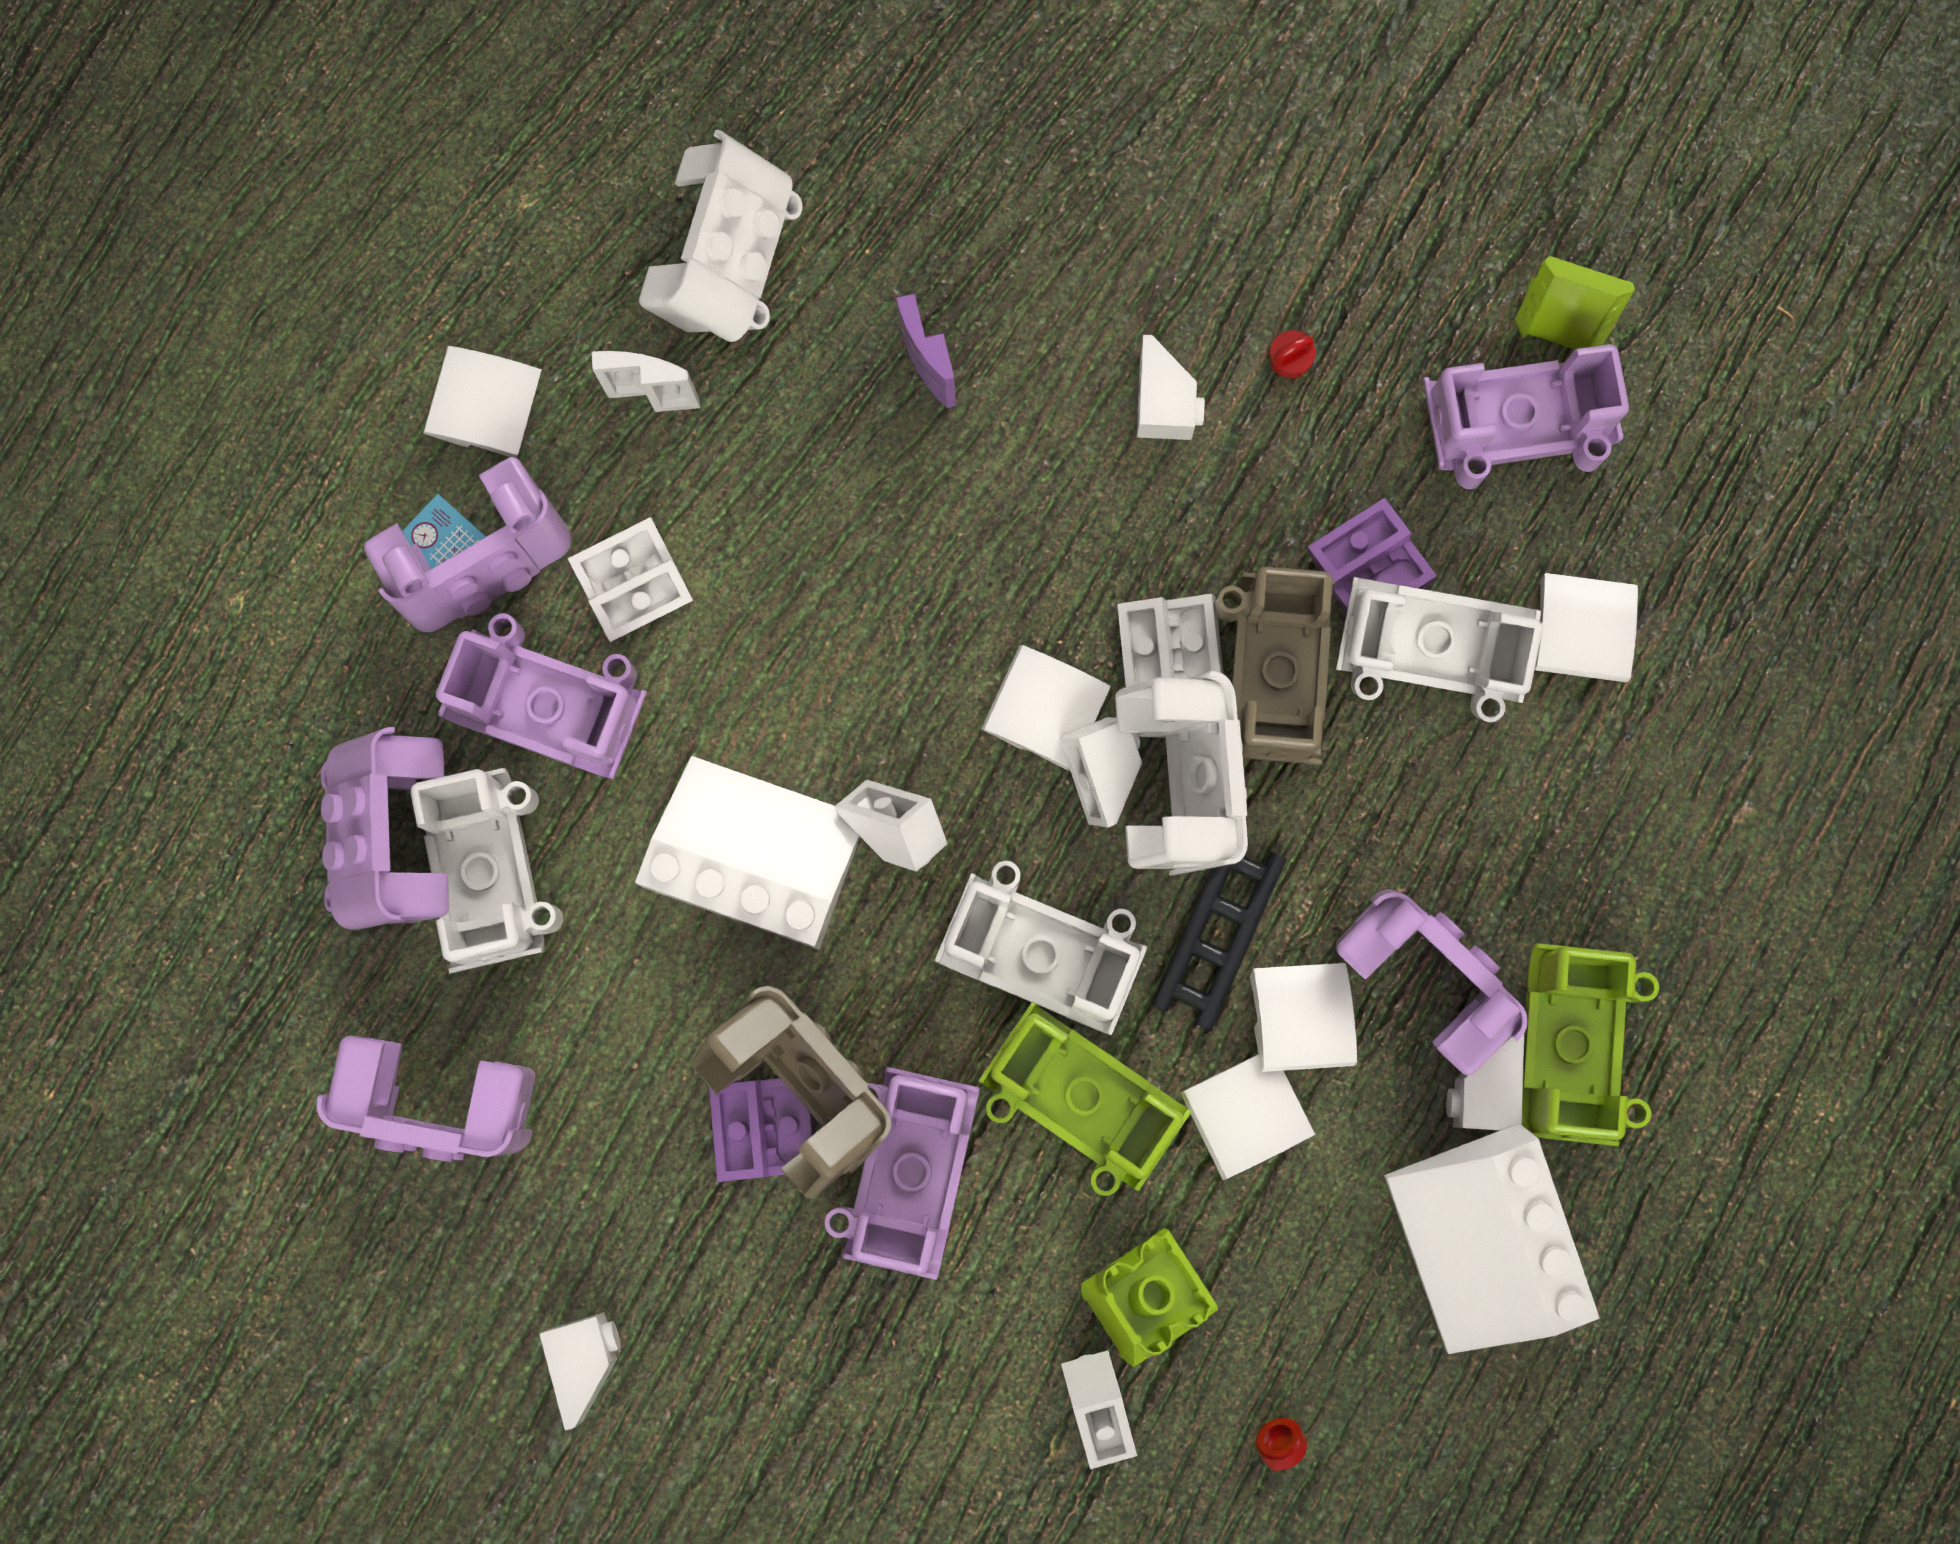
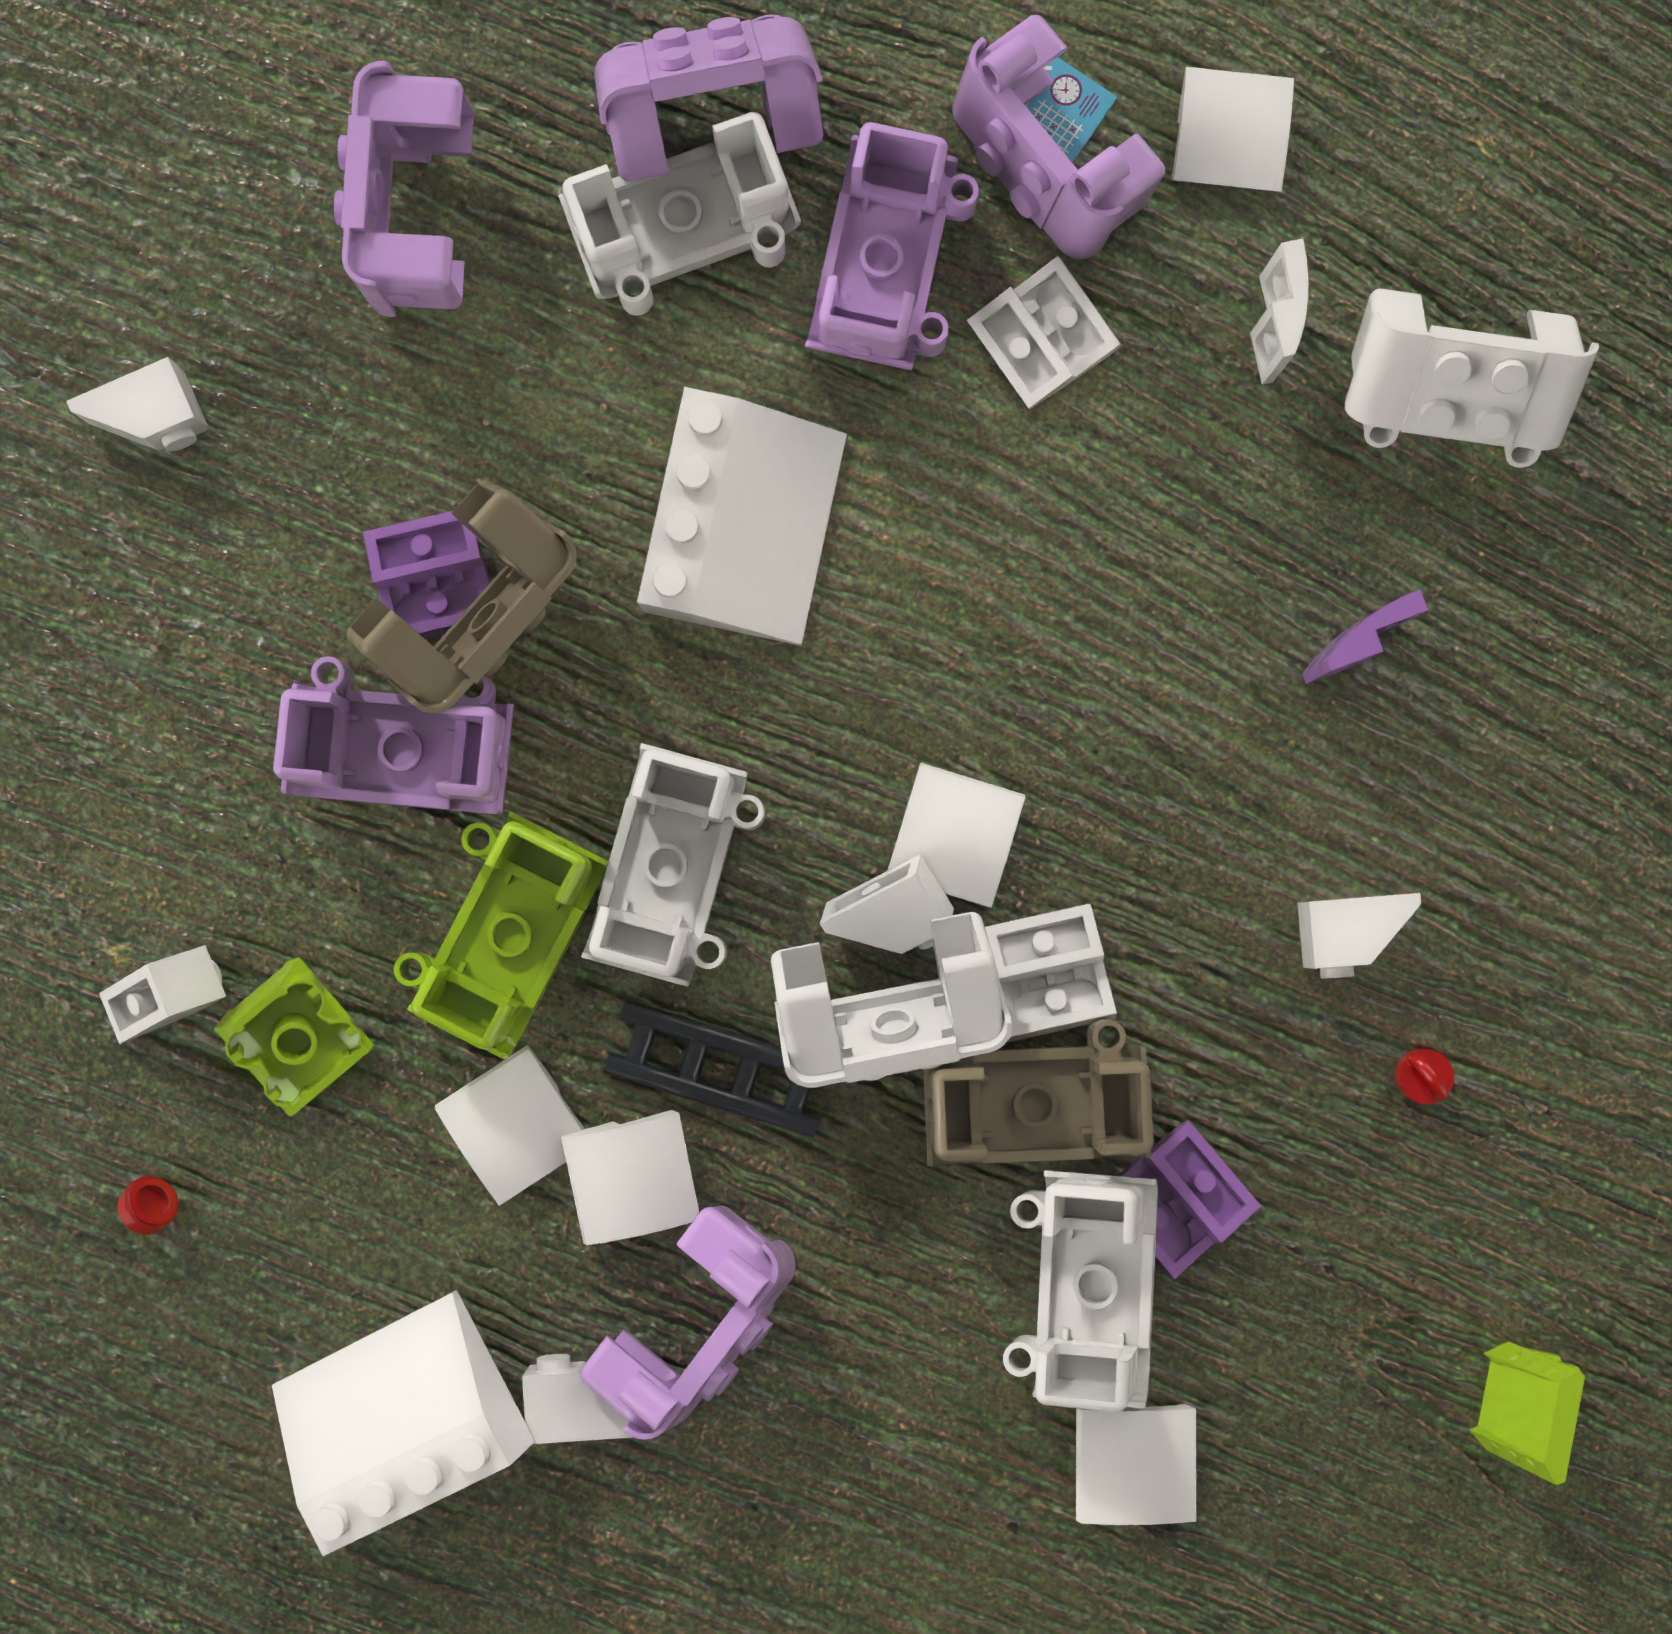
camera: 75 degrees right, 5 degrees up
white slope [835,780,948,872] -> none
lavender container [1423,344,1629,489] -> none
lime container [1521,943,1659,1146] -> none

